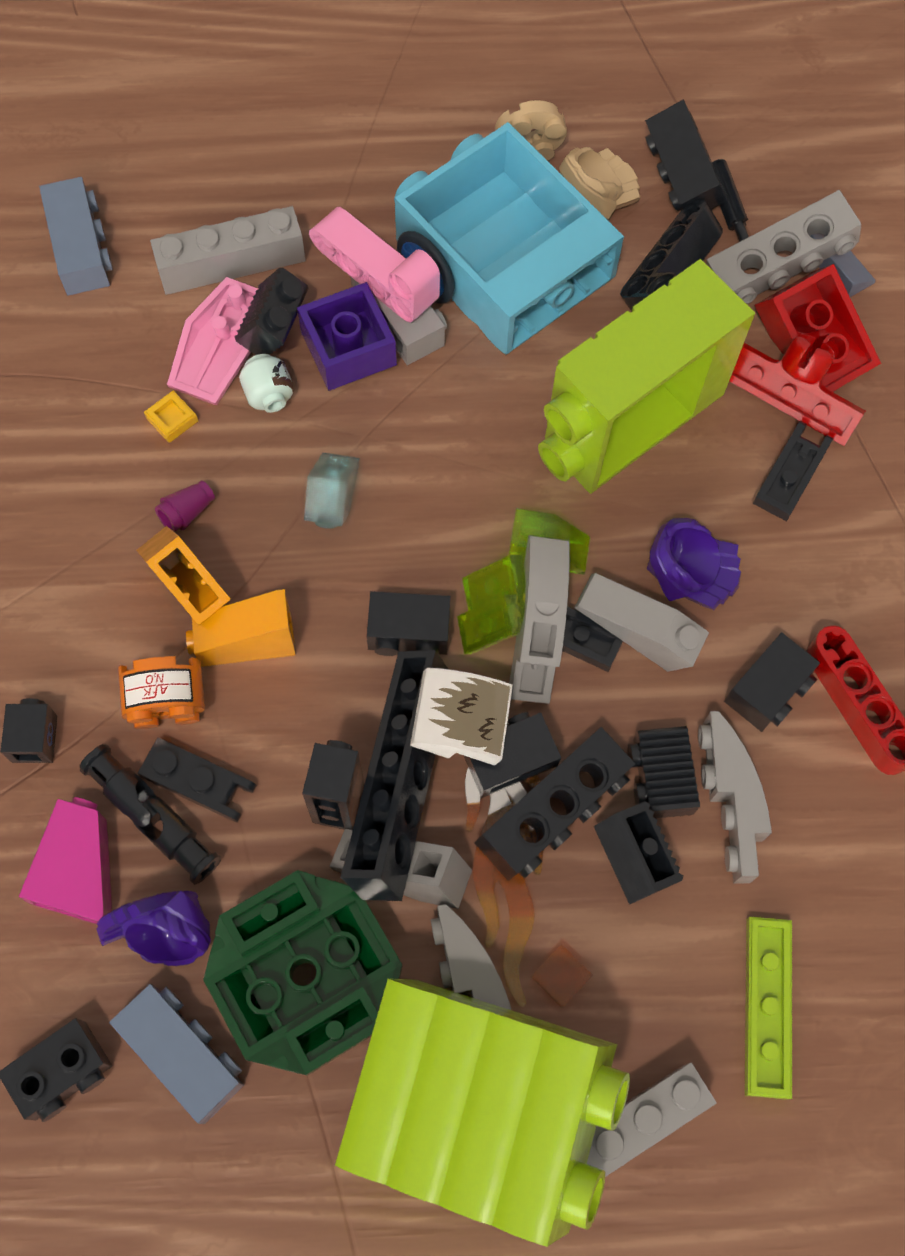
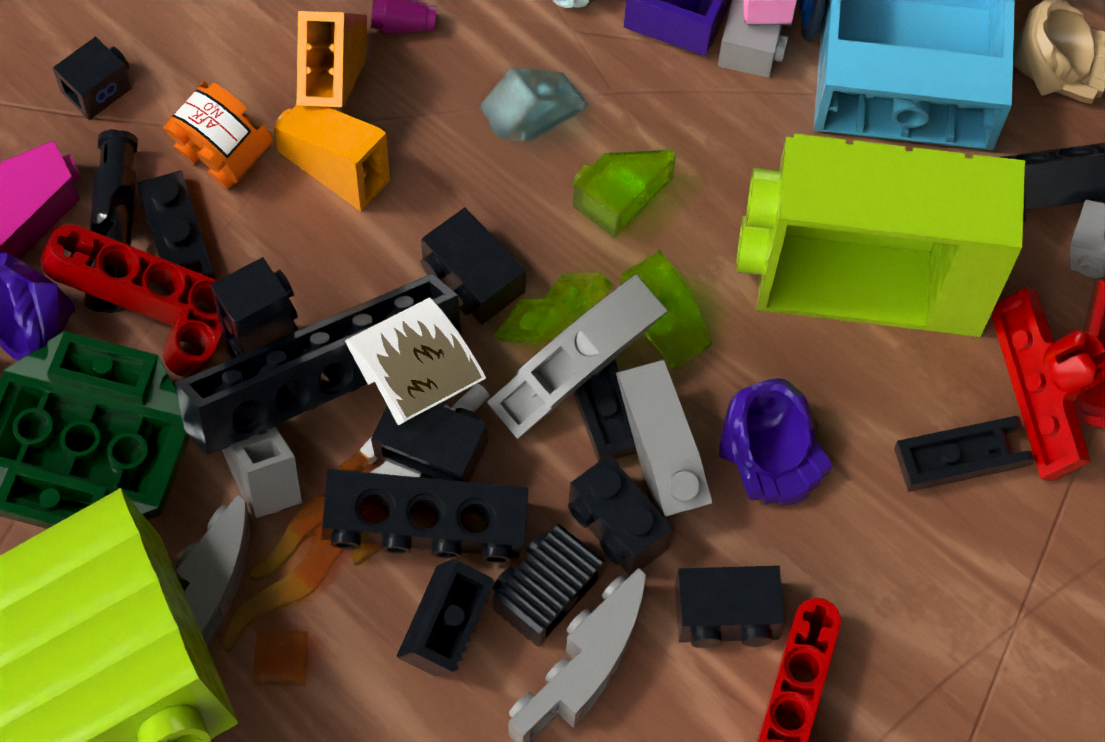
camera: 45 degrees right, 5 degrees down
none -> red beam [40,224,222,377]
none -> black brick [568,454,673,576]
none -> clear neon green slope [572,150,676,238]

